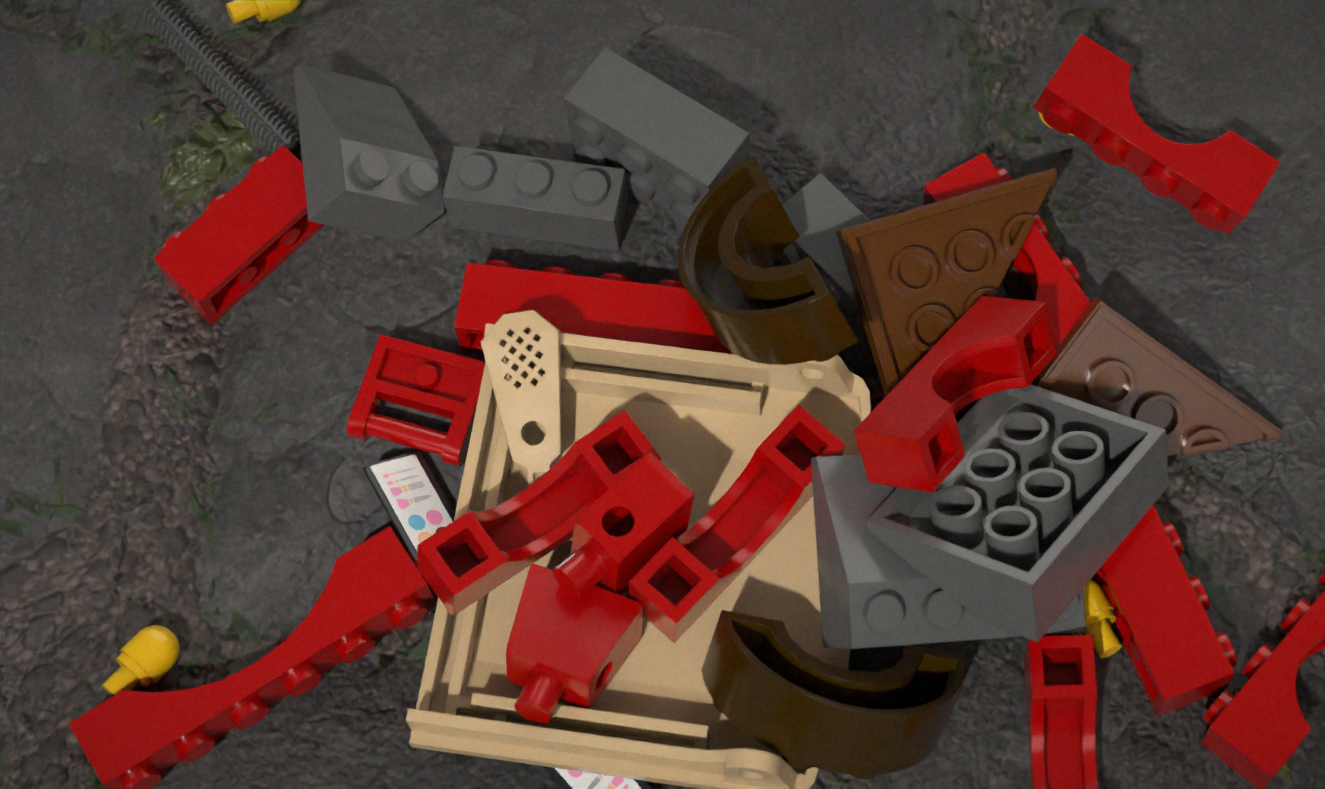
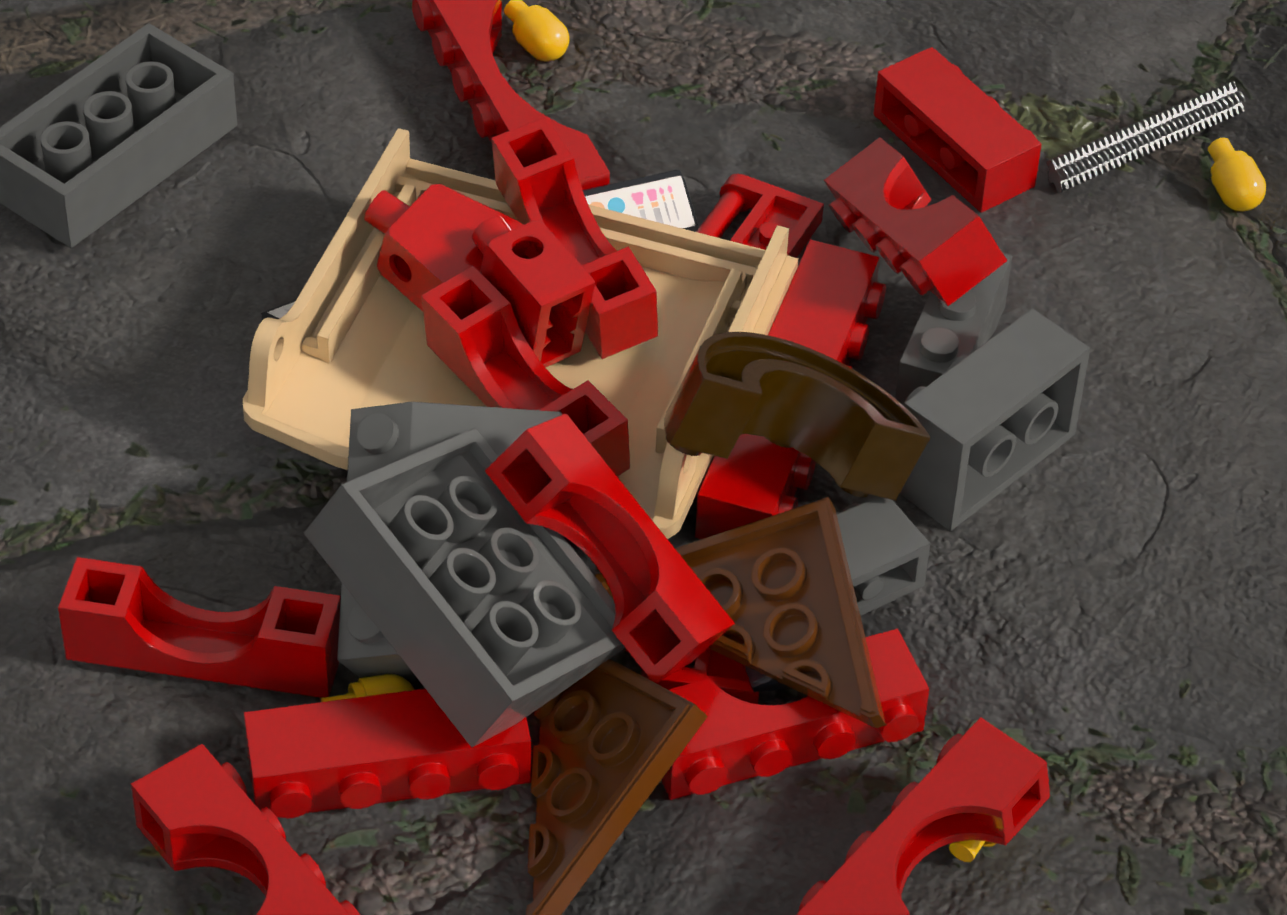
camera: 90 degrees right, 20 degrees down
dark grey slope [293,64,445,241] -> none
tan piece [481,310,562,486] -> none
dark brown brick [701,610,966,780] -> none
none -> red arch [824,137,1007,306]

